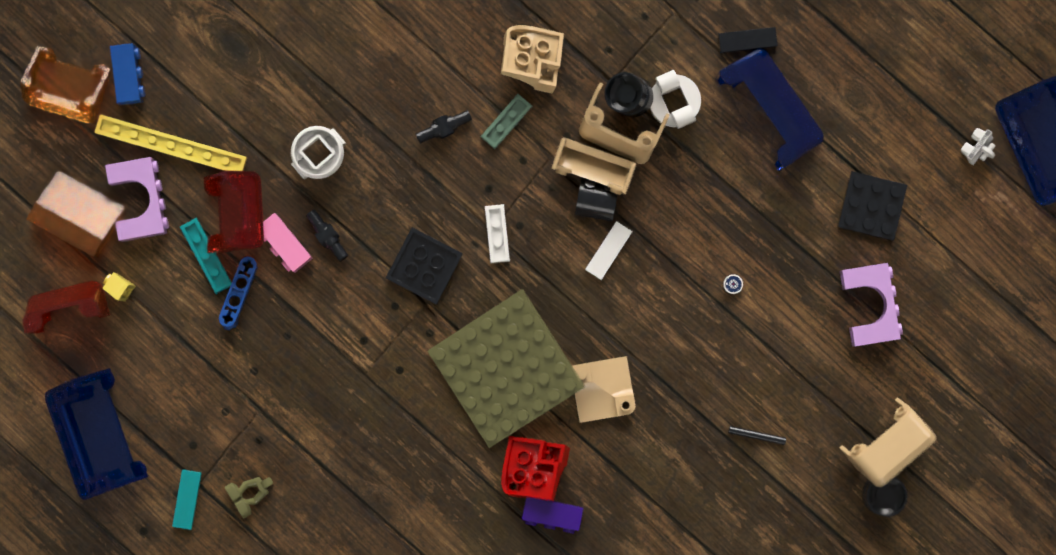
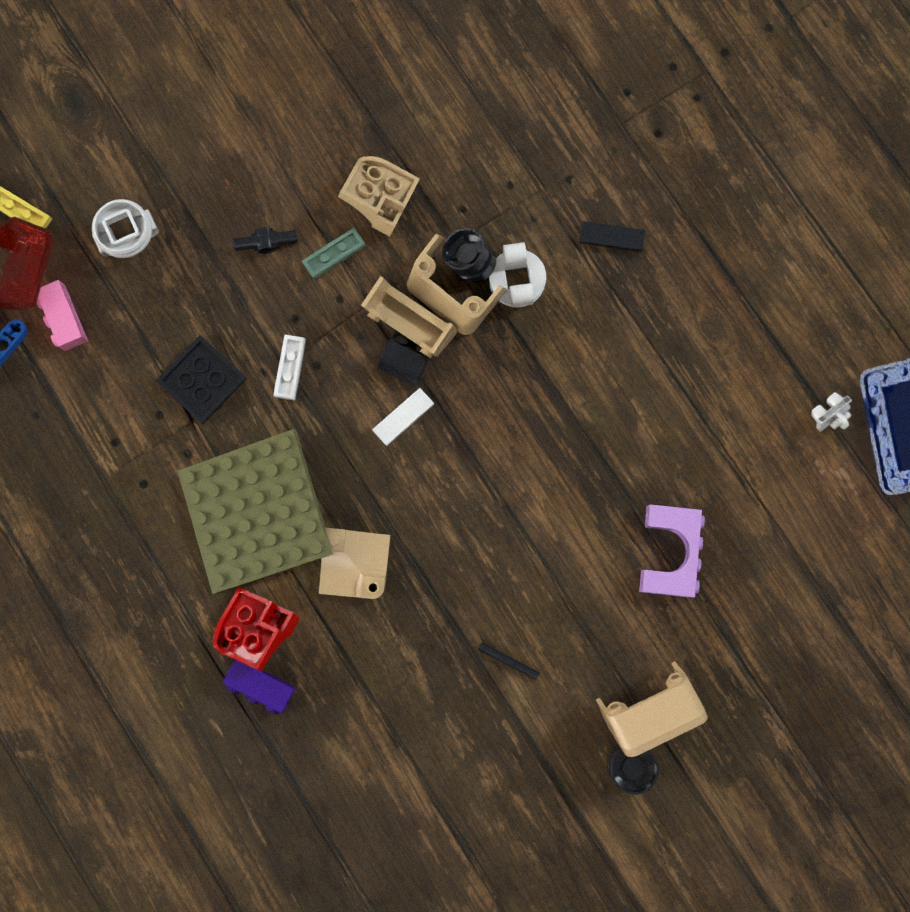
camera: 15 degrees right, 5 degrees down
black pin [306,209,349,262] -> none
clear blue windscreen [715,49,824,172] -> none
dark blue tile [723,275,743,294] -> none
black plate [837,171,907,241] -> none

